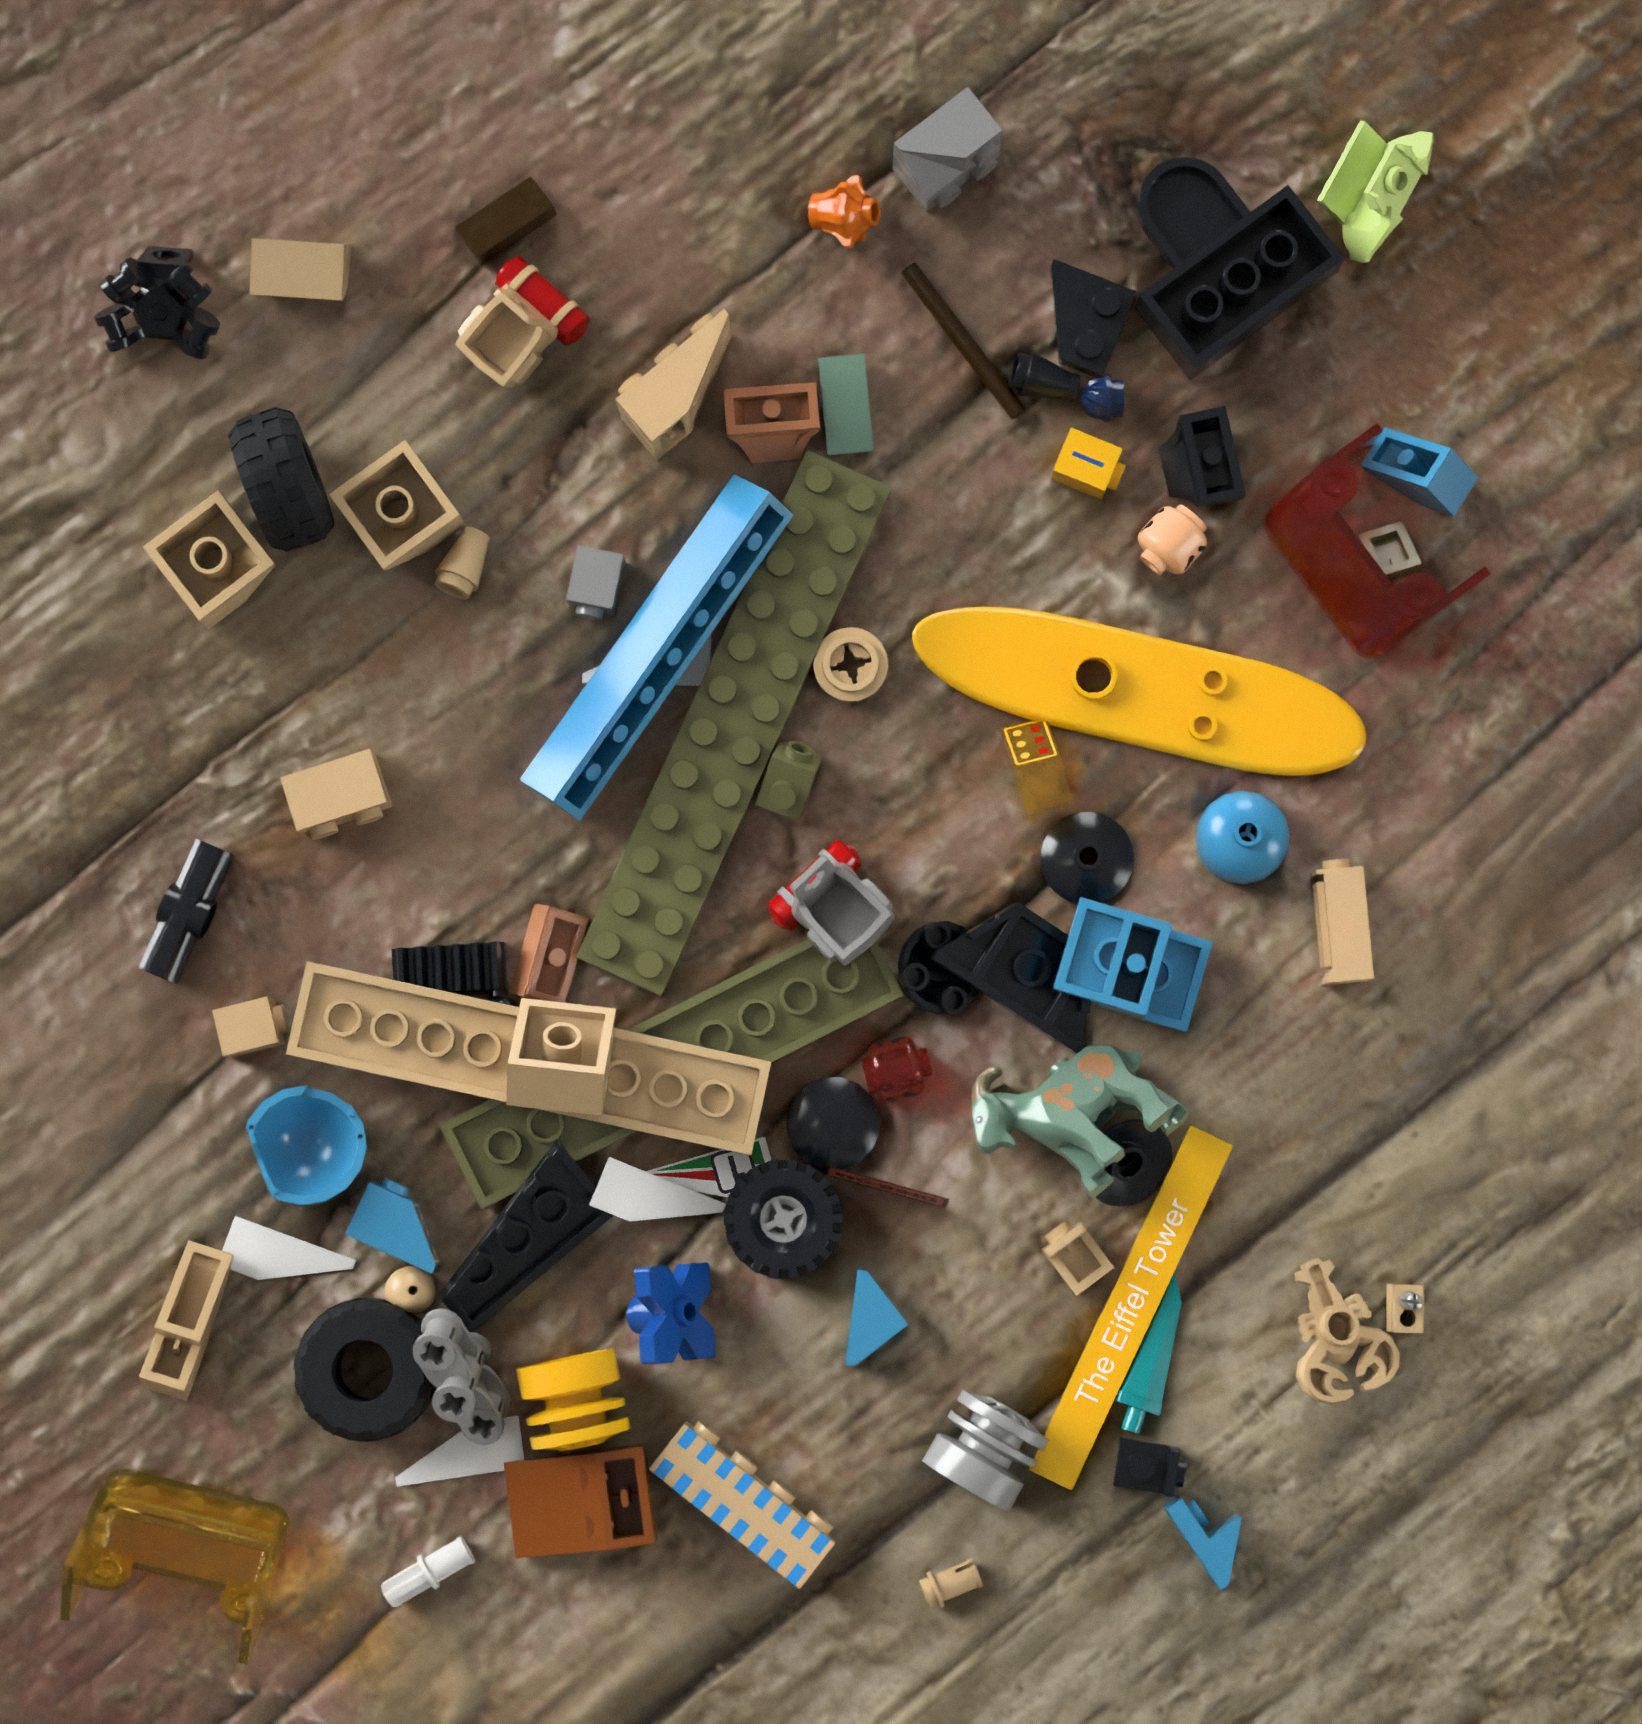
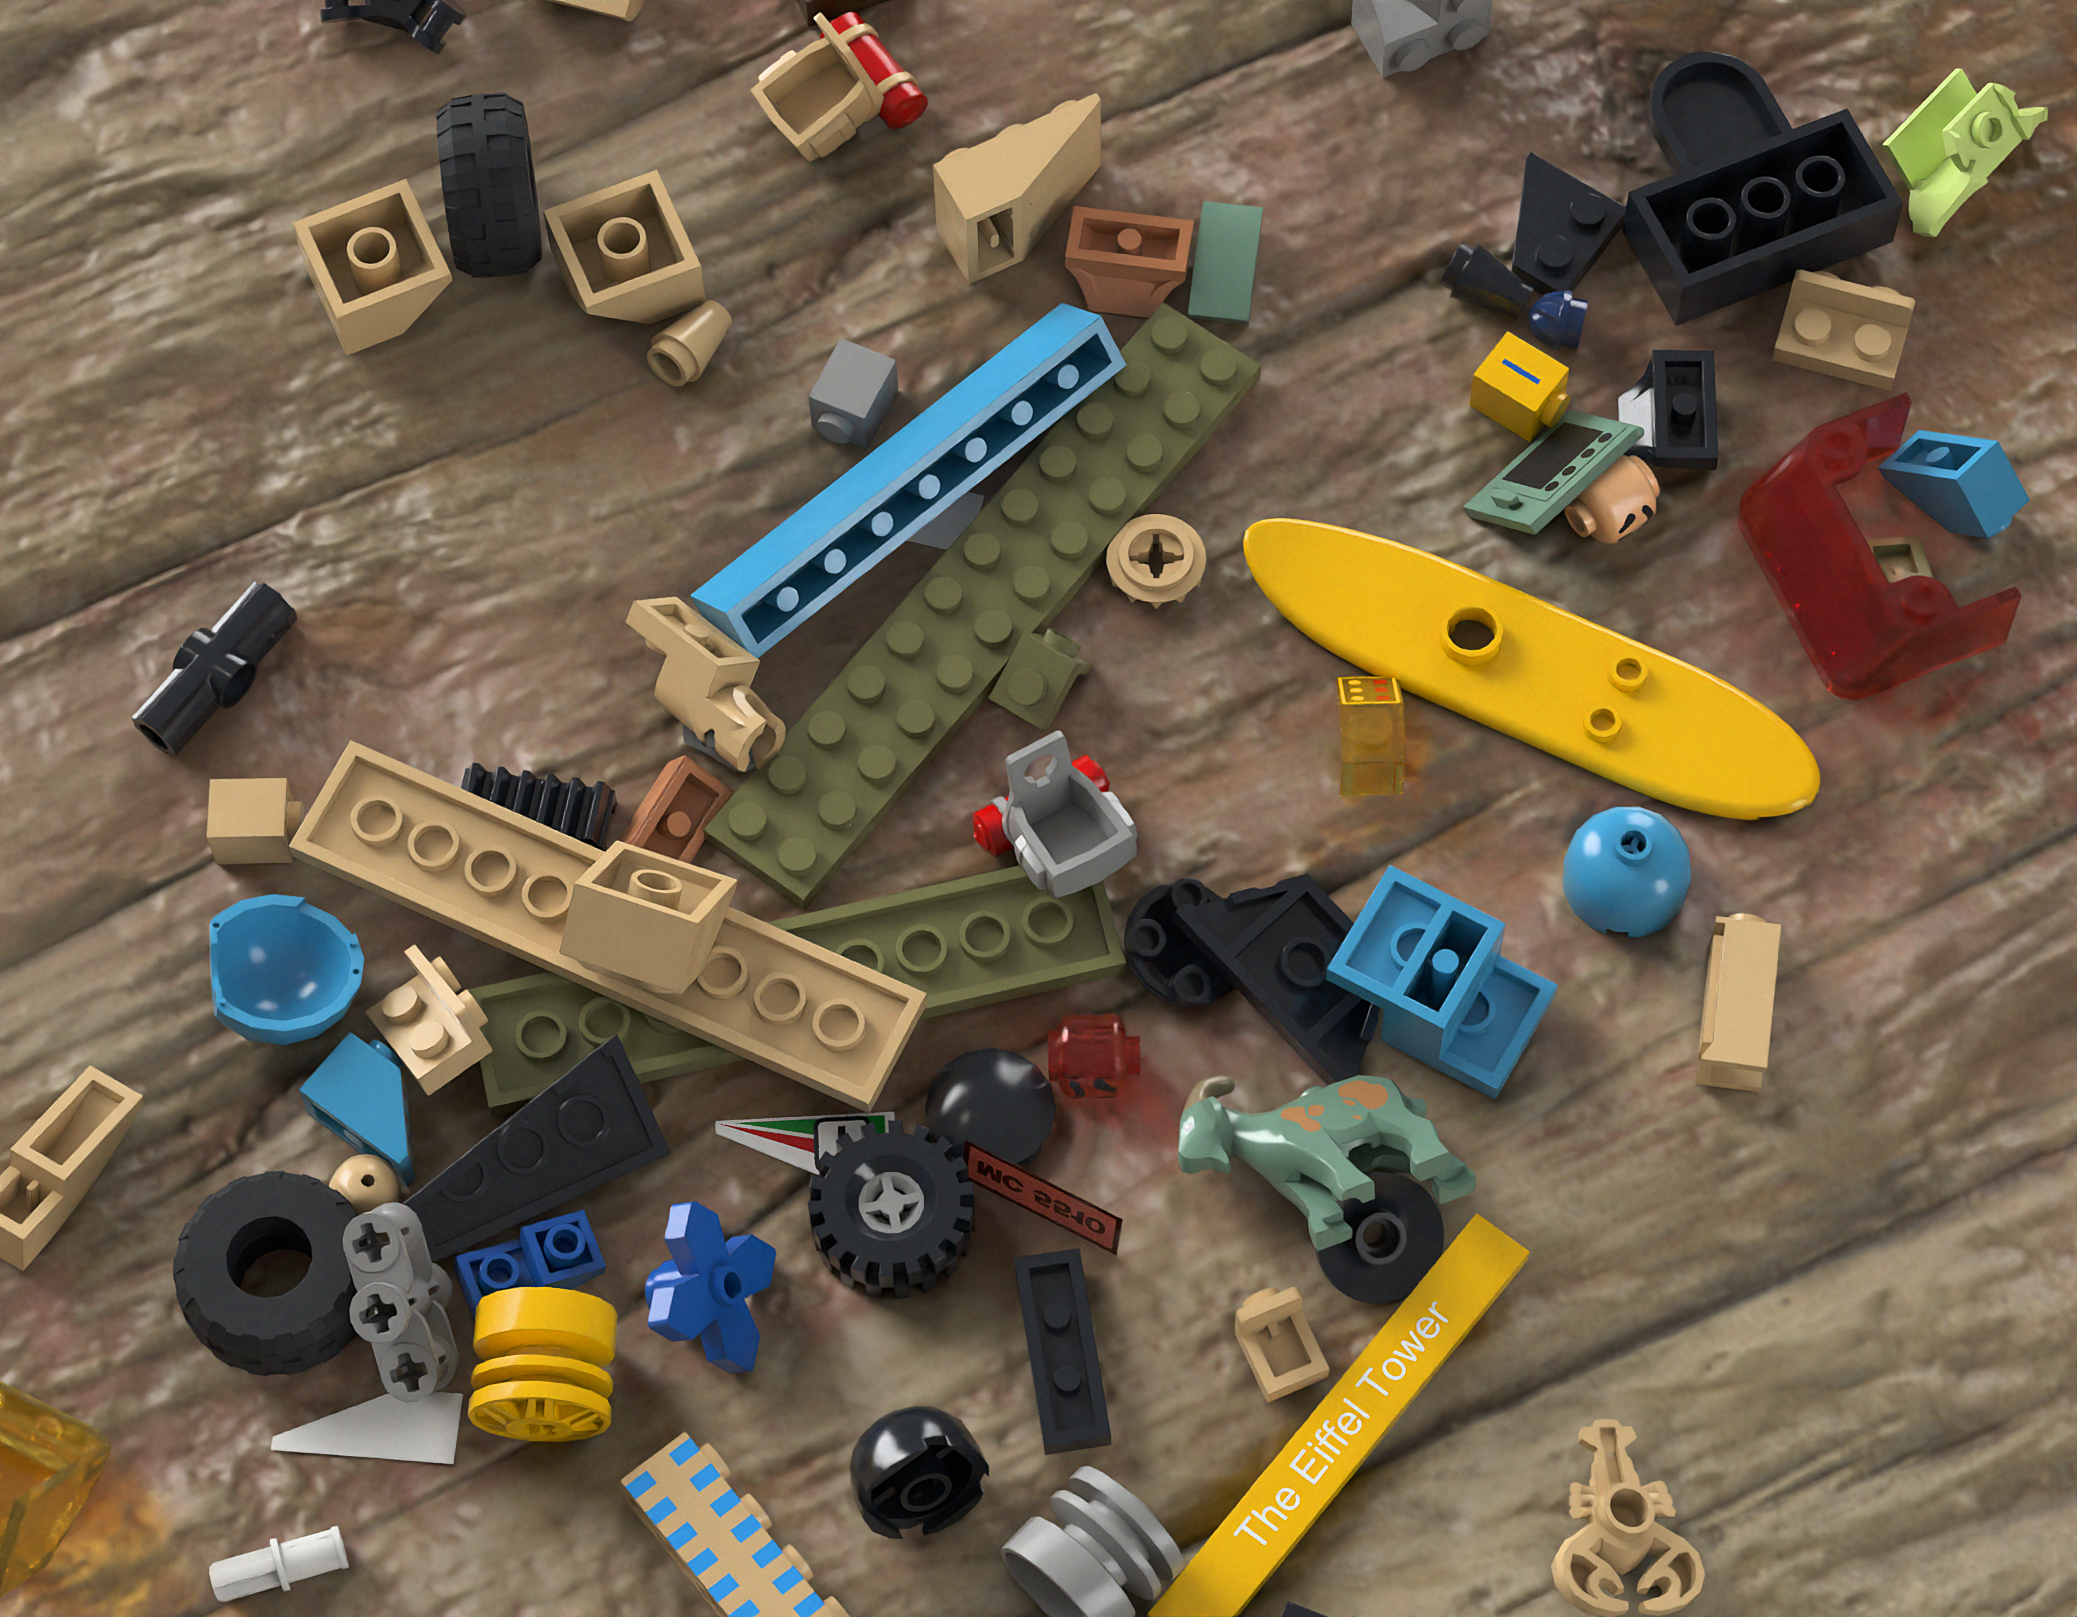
camera: 10 degrees right, 20 degrees down
white sticker [222,1216,356,1280] -> none
tan brick [280,749,392,840] -> none
dark orange slope [504,1443,658,1558] -> none
white sticker [589,1157,726,1222] -> none
orange rock [808,175,880,248] -> none
dark azure slope [845,1269,908,1366] -> none
dark brown bar [901,262,1026,420] -> none
black dish [1040,812,1134,904] -> none
teal bar [1116,1272,1182,1434] -> none
tan piece [1386,1284,1424,1333] -> none
none -> tan bracket [365,944,493,1096]
none -> blue slope [453,1210,606,1323]
none -> tan plate [625,597,786,772]
none -> black cylinder [850,1406,989,1539]
none -> black plate [1014,1248,1111,1455]
none -> sand green container [1463,410,1644,535]
none -> tan bracket [1772,270,1915,391]

